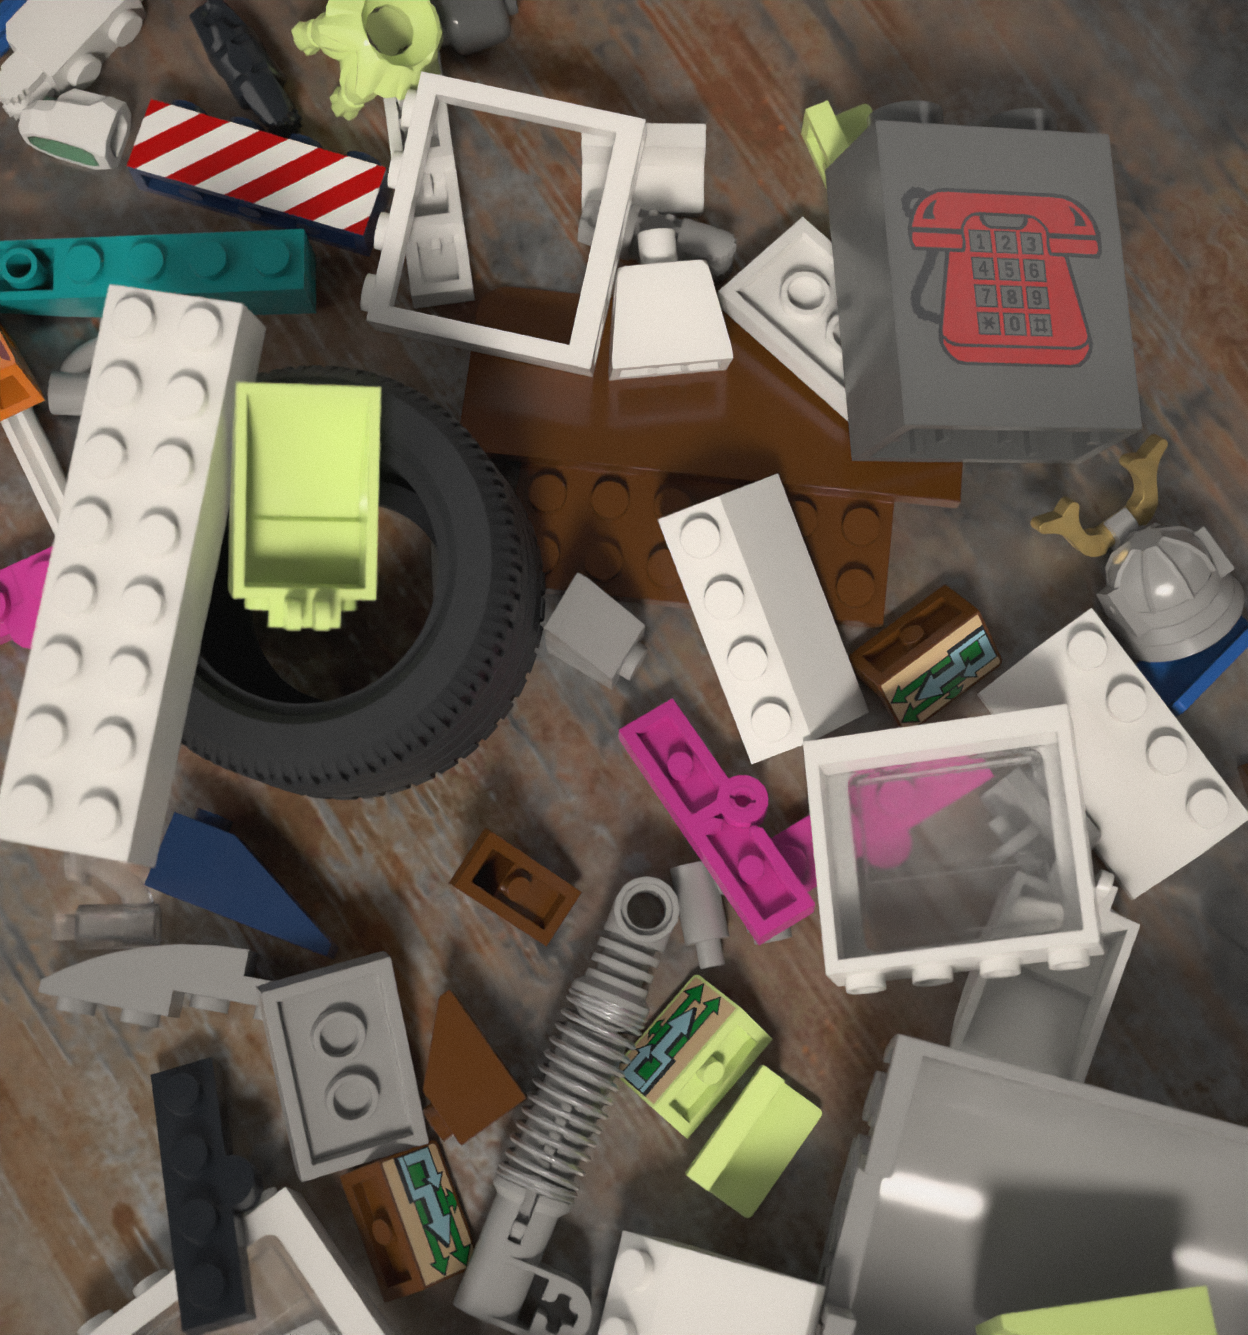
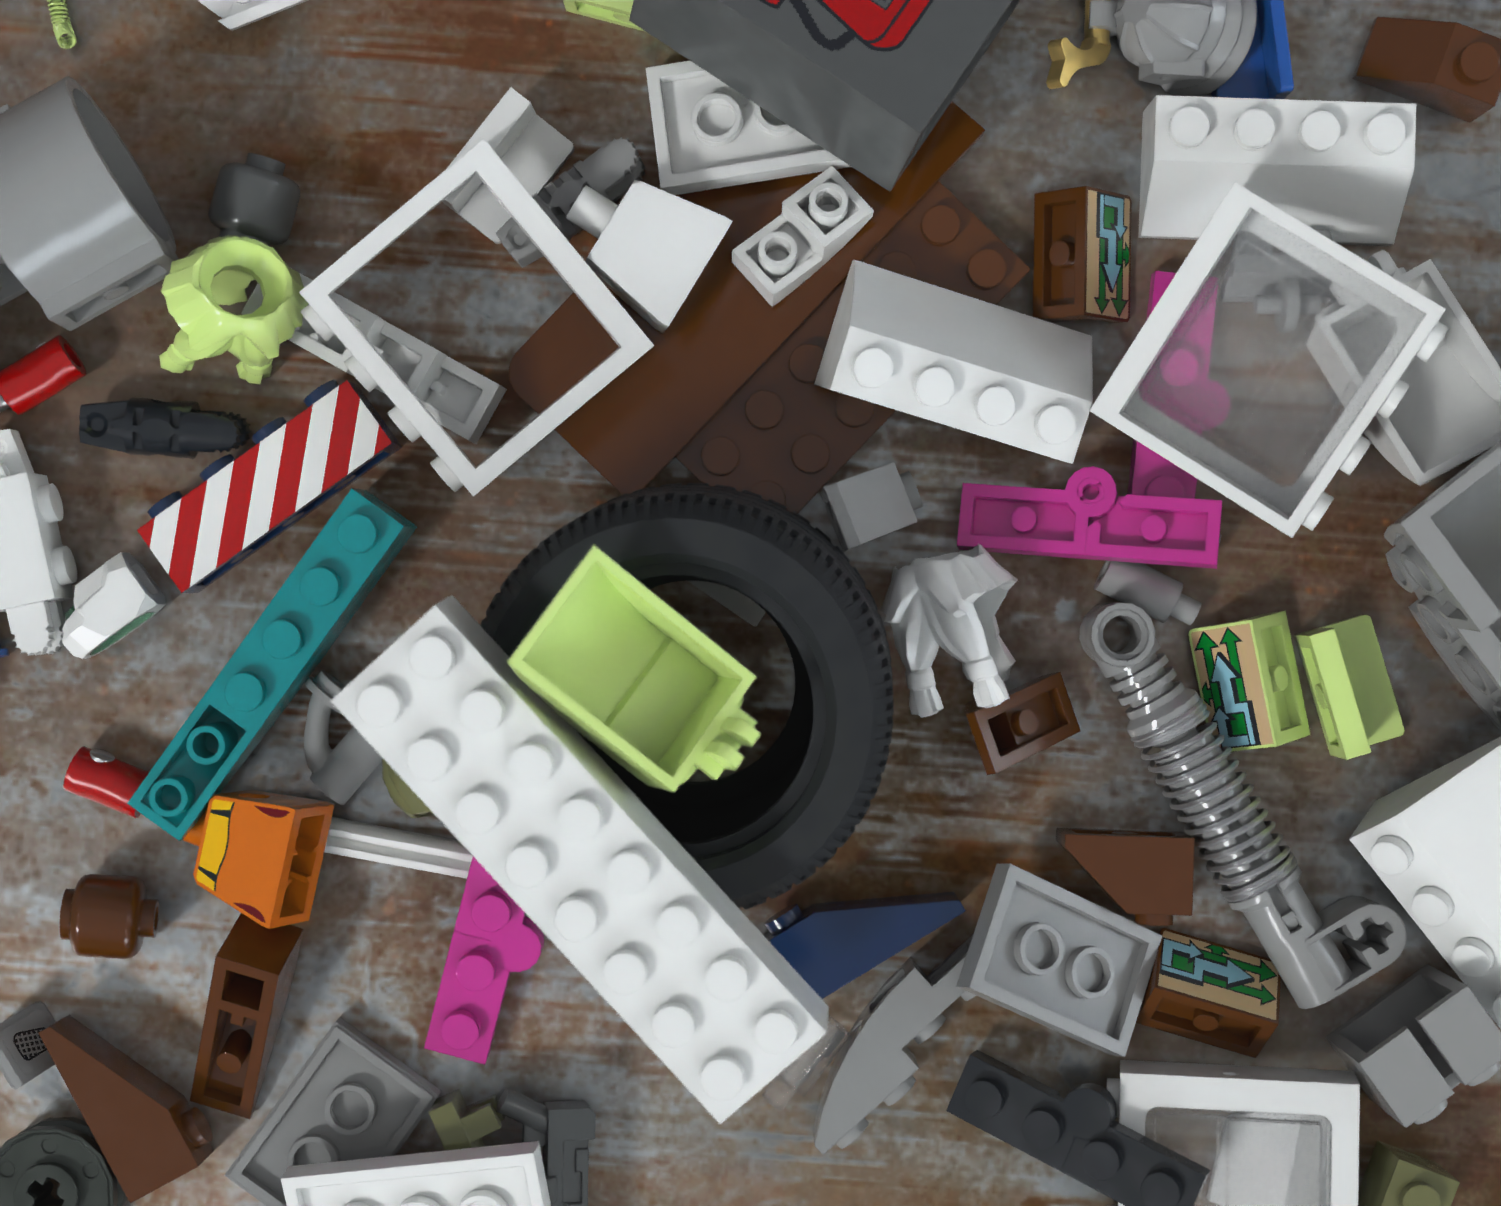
camera: 50 degrees left, 10 degrees up
none -> white slope [732,166,874,307]
none -> white piece [881,544,1018,718]

